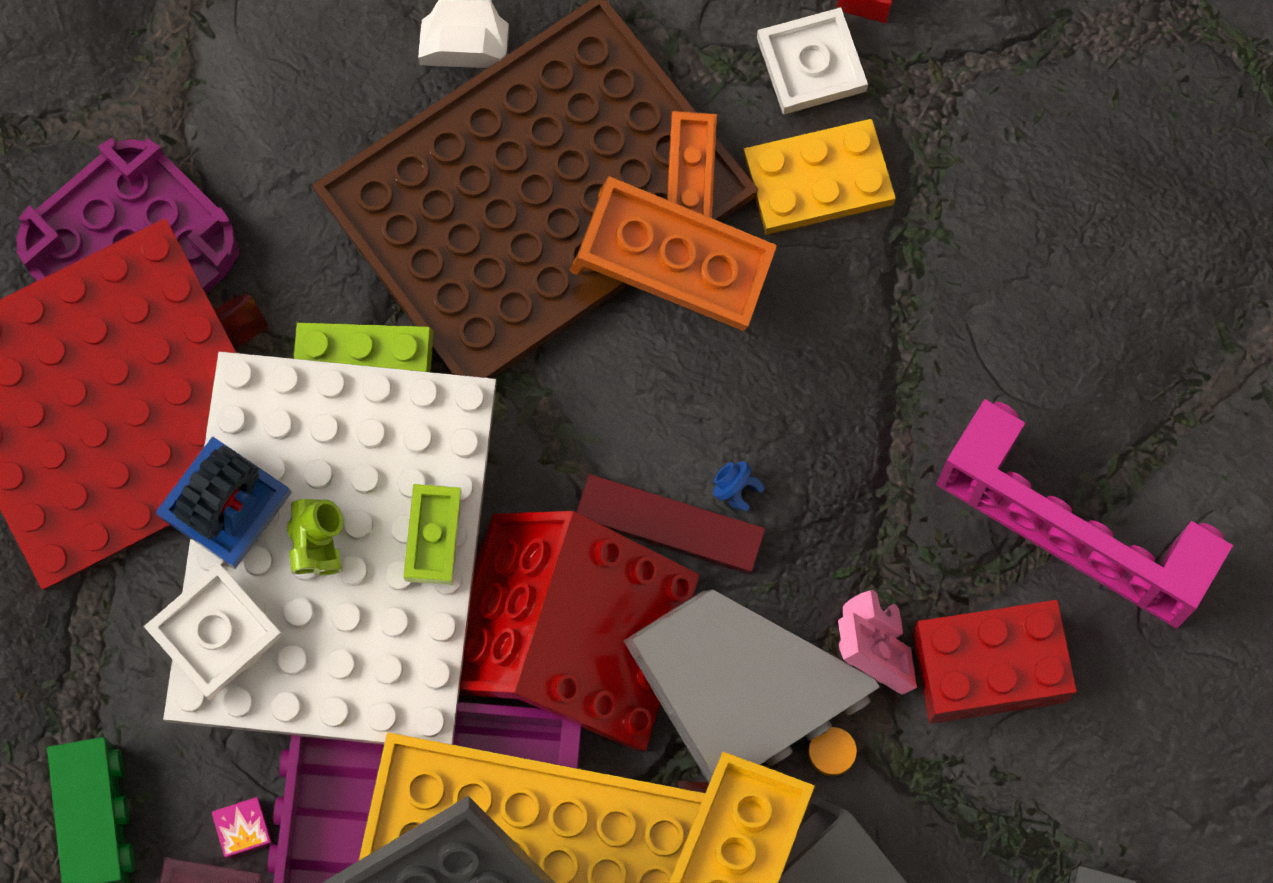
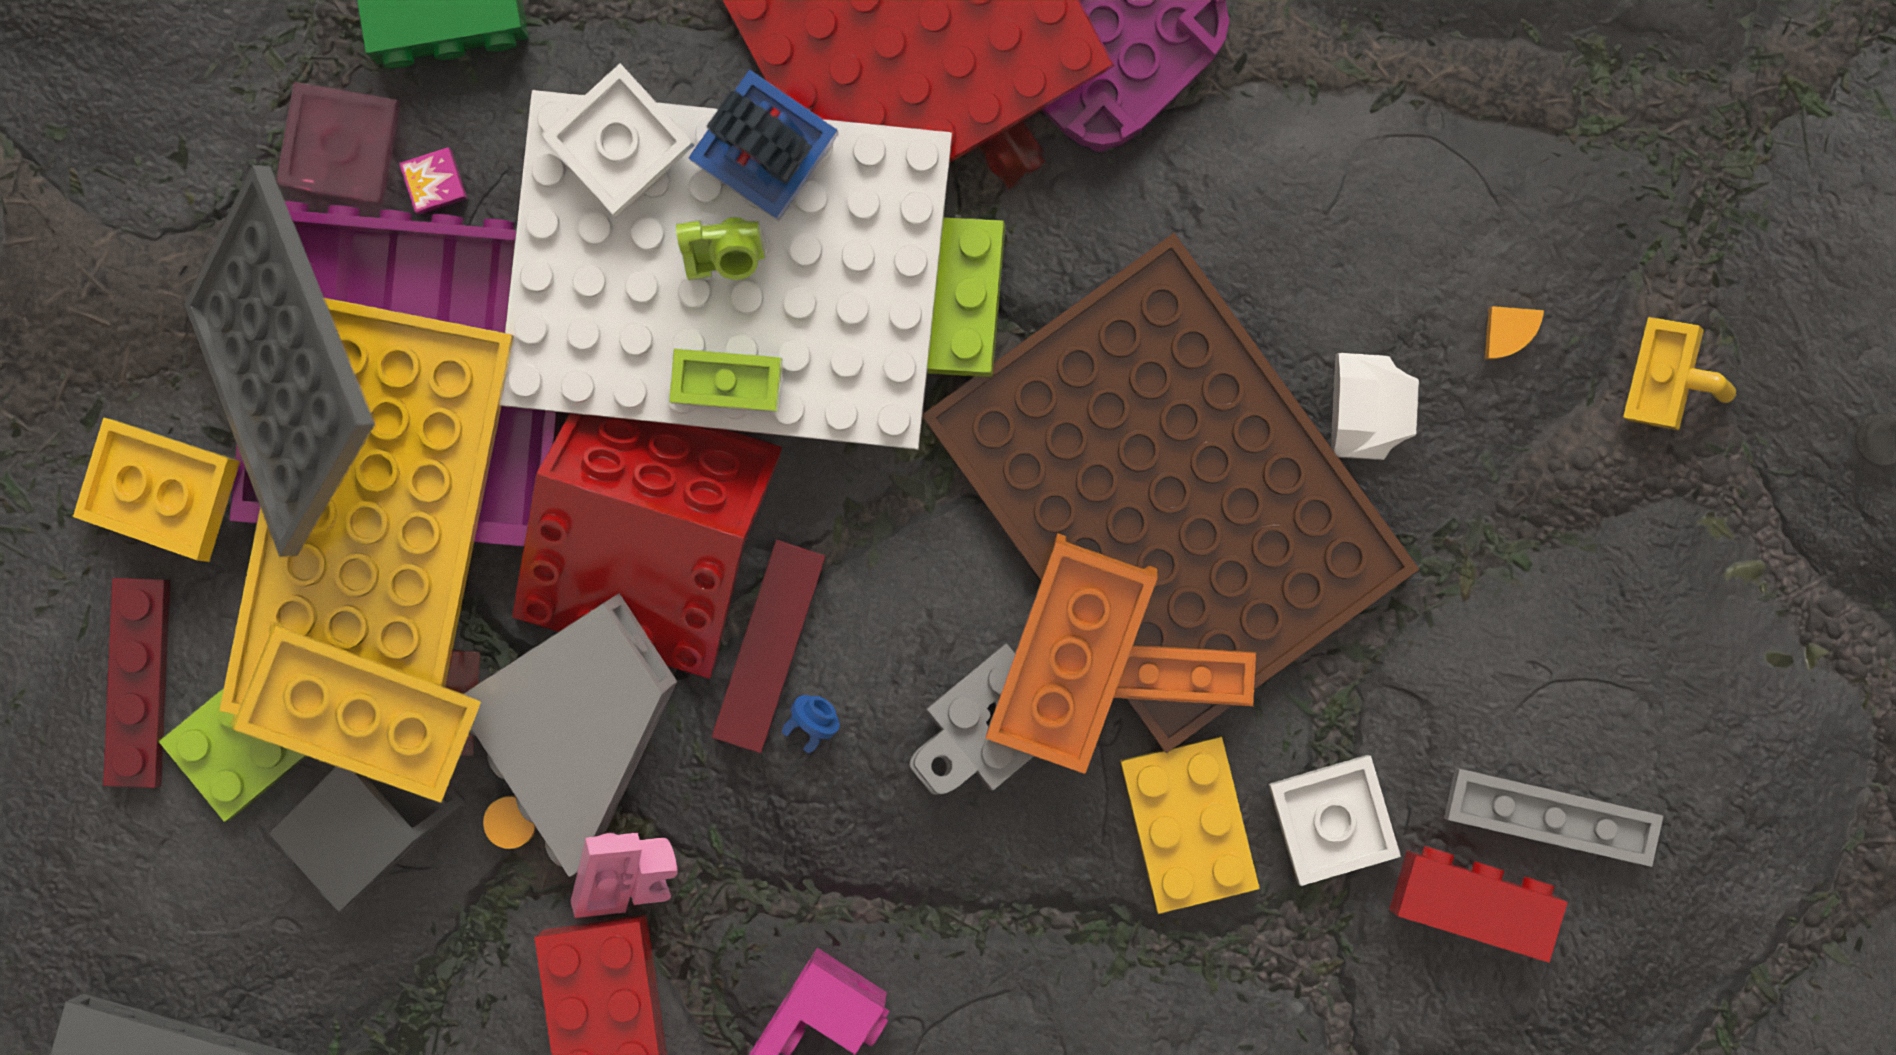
camera: 90 degrees right, 15 degrees up
none -> light grey plate [909,643,1034,795]

